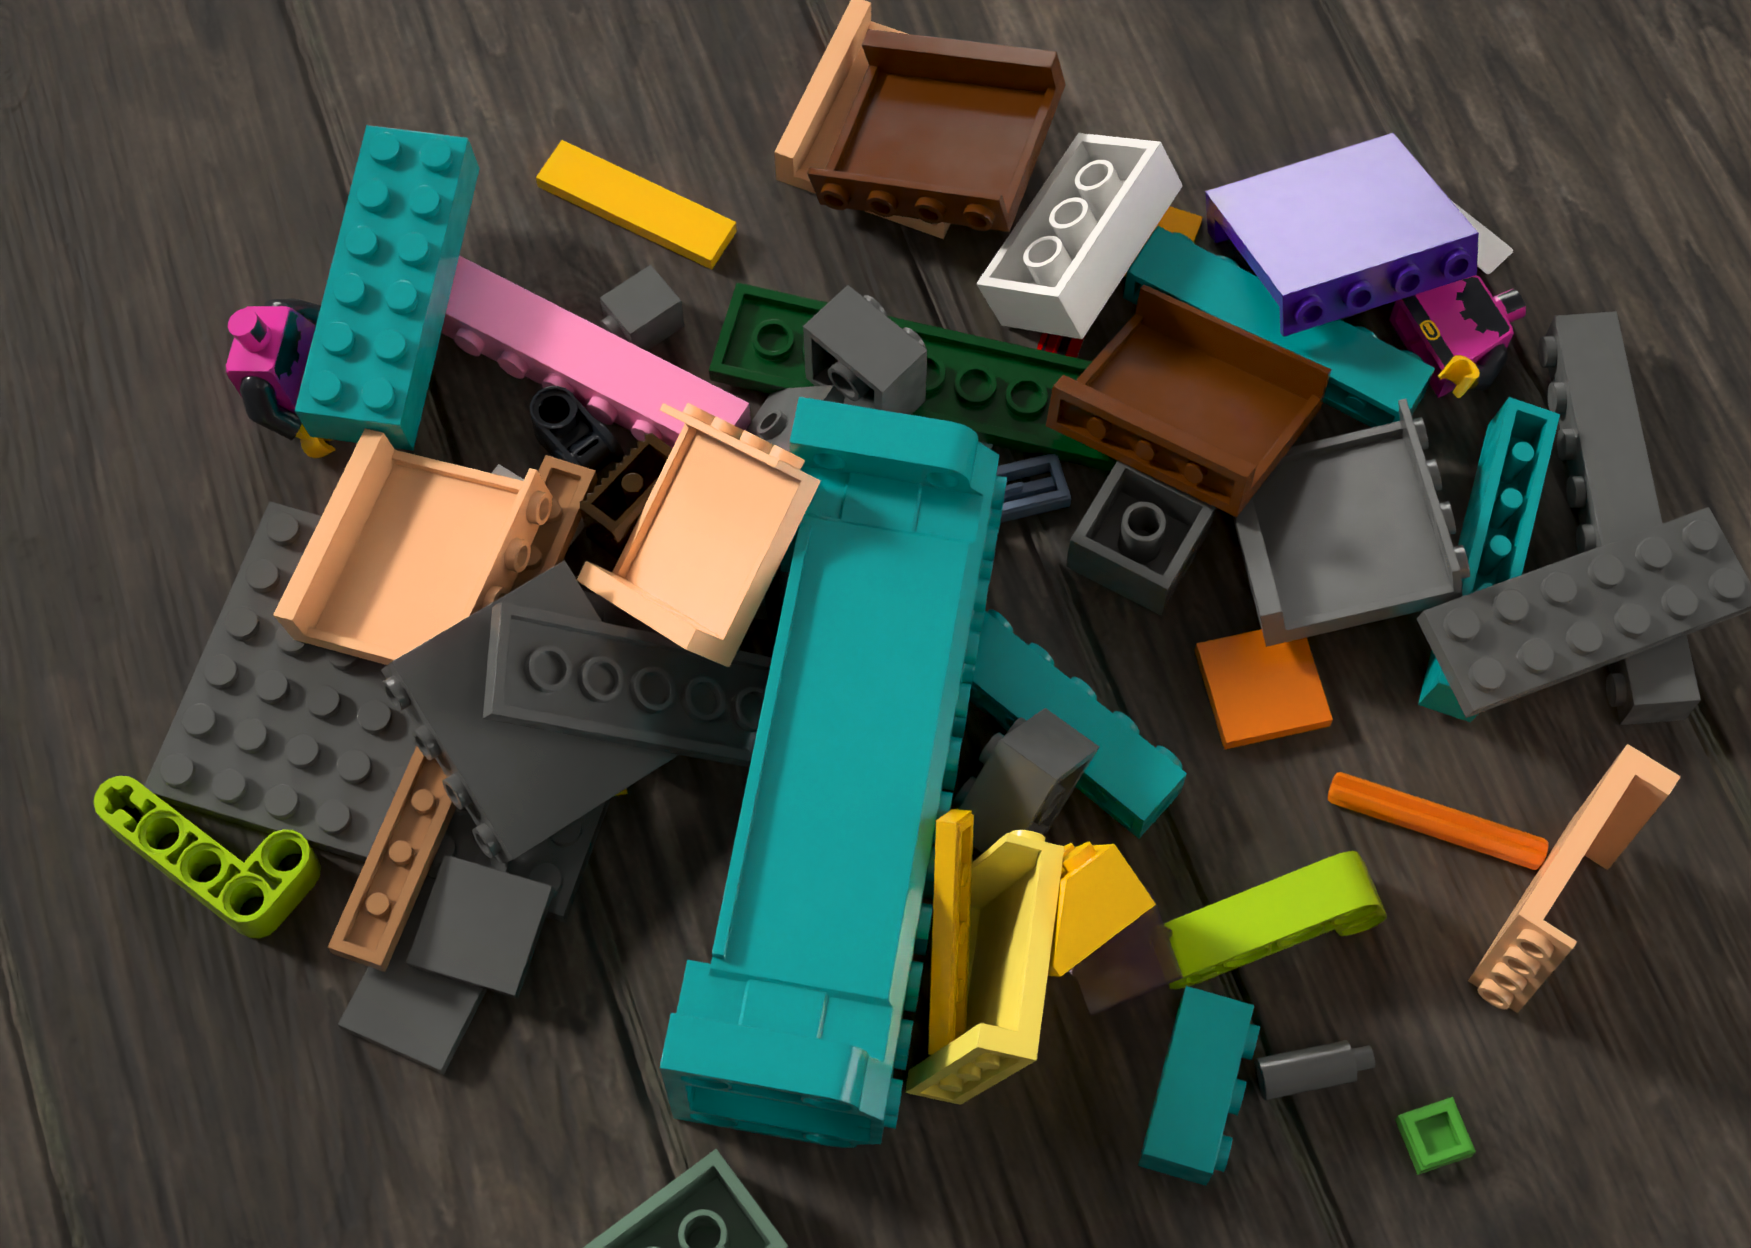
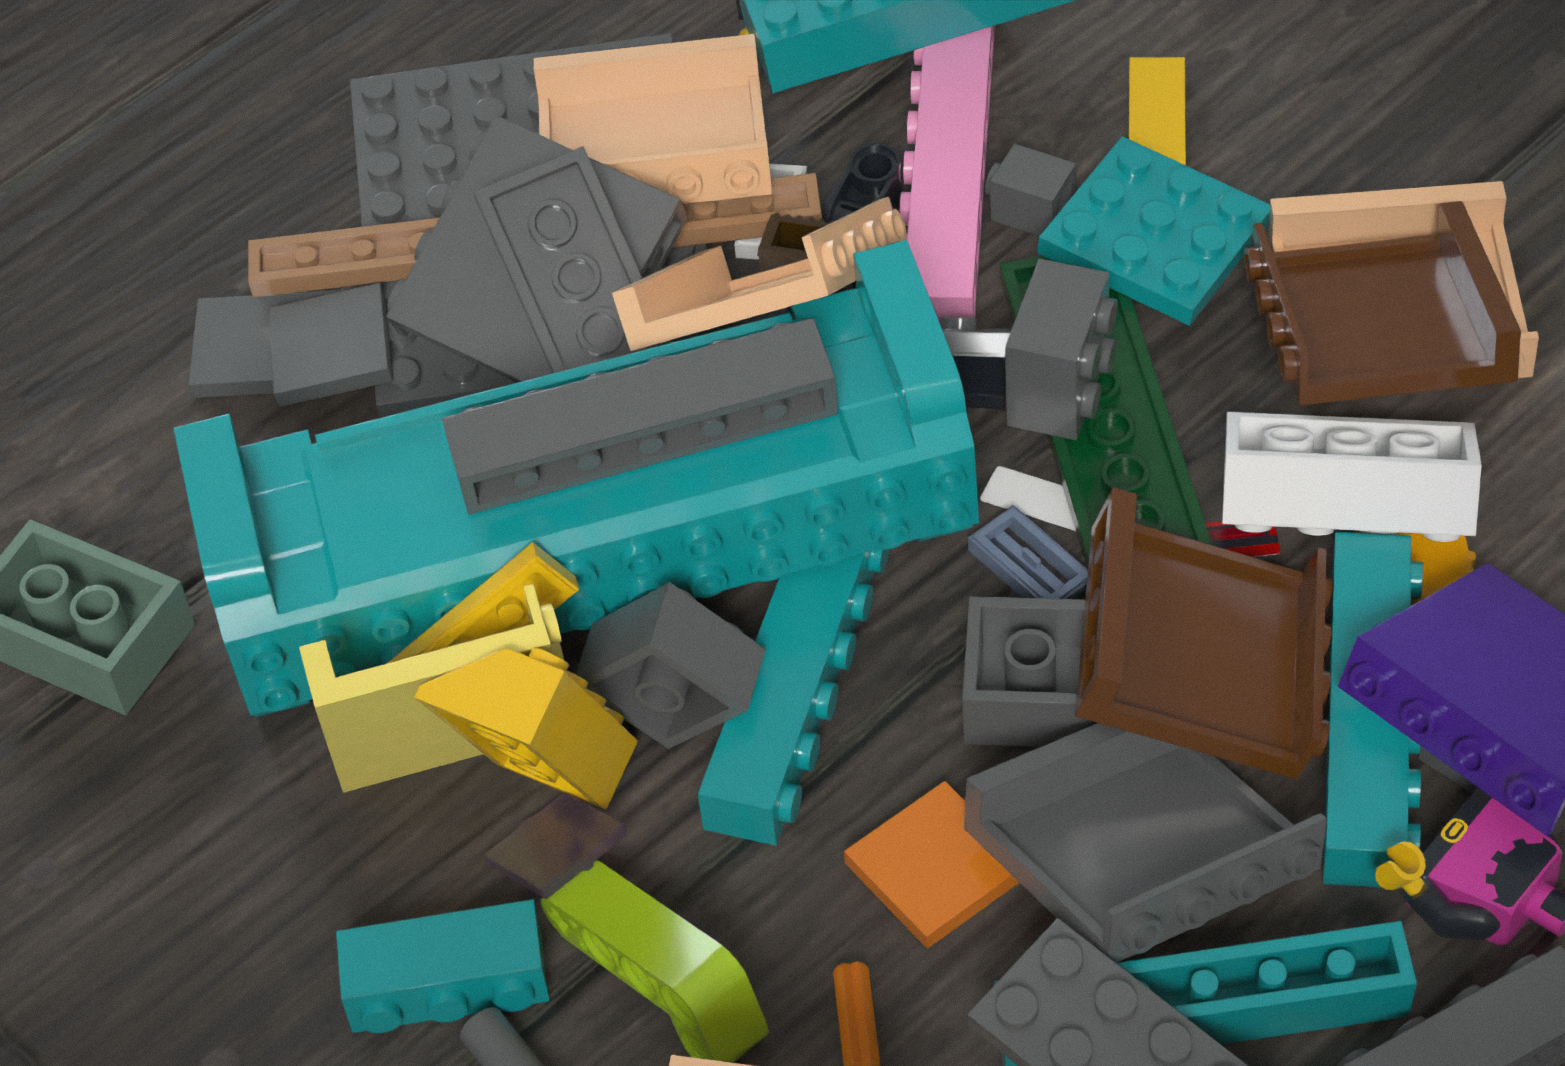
camera: 70 degrees right, 15 degrees down
lime beam [94,776,321,939] -> none
none -> dark grey brick [442,318,838,515]
none -> teal plate [1037,136,1270,326]

